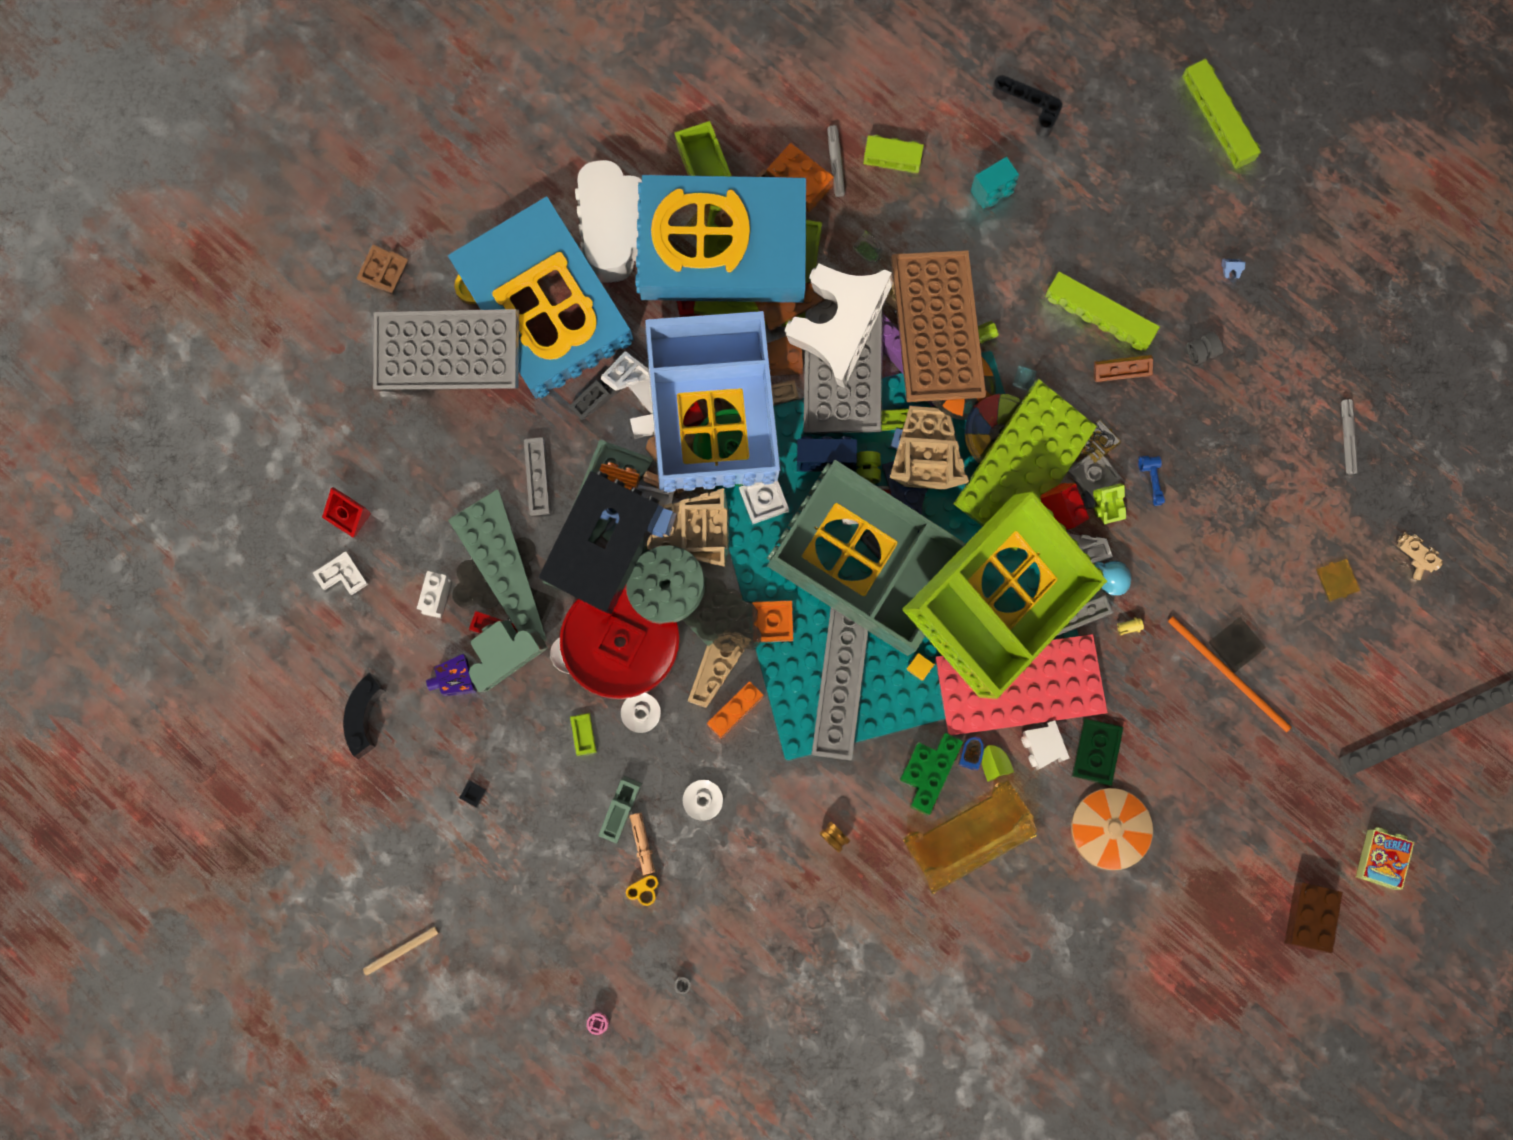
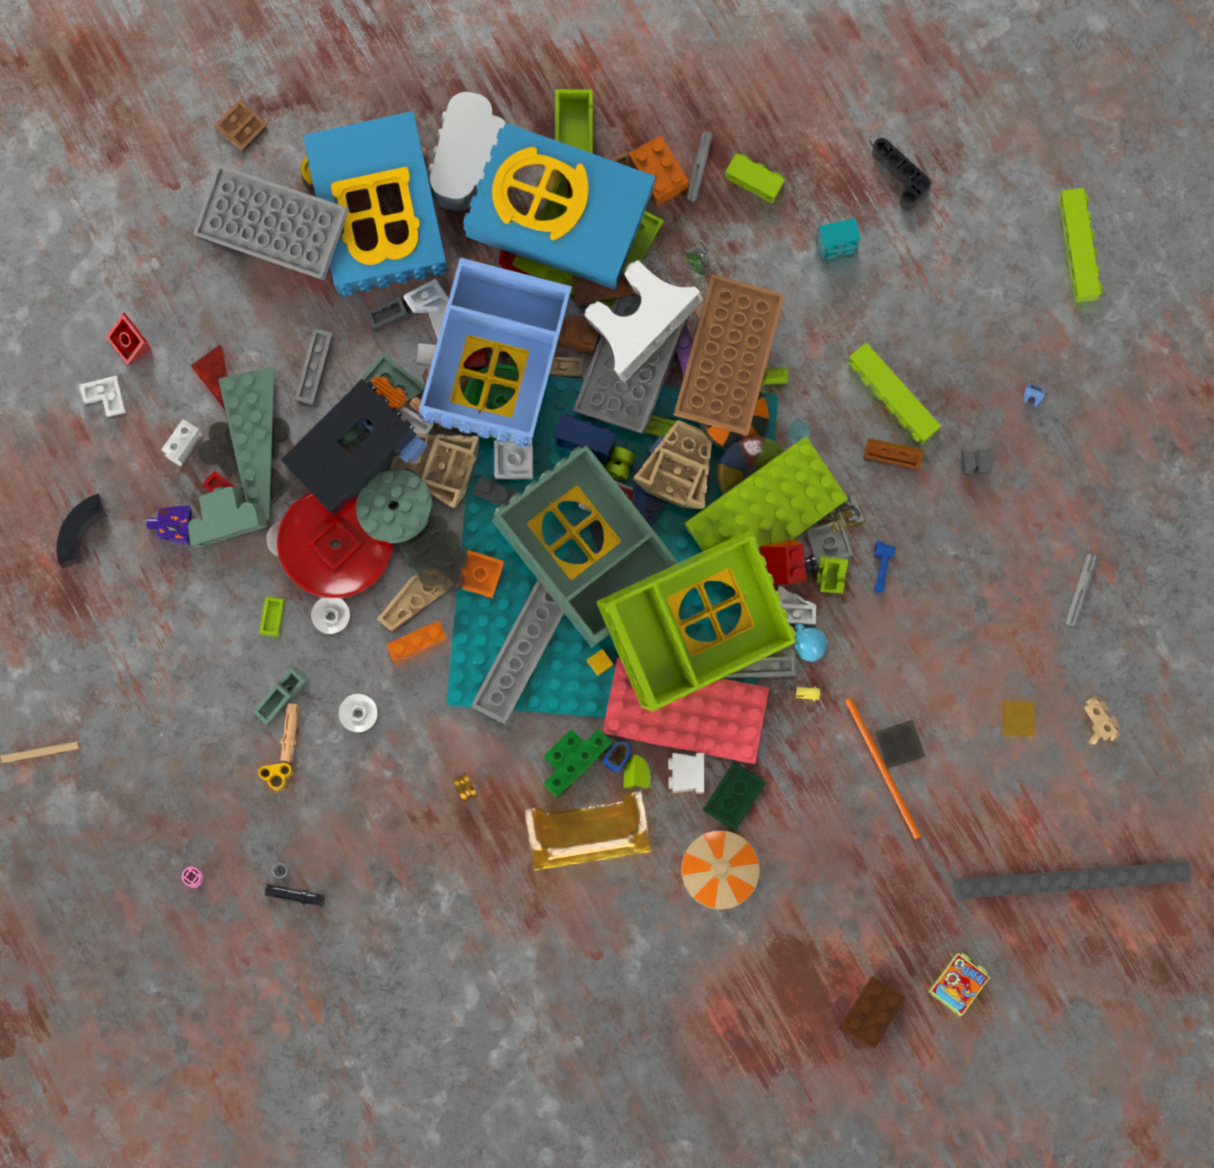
camera: 15 degrees right, 0 degrees up
black plate [459,780,488,808] -> none
none -> clear red wing [191,345,227,412]
none -> black pin [265,883,325,907]
none -> dark grey plate [473,476,517,507]

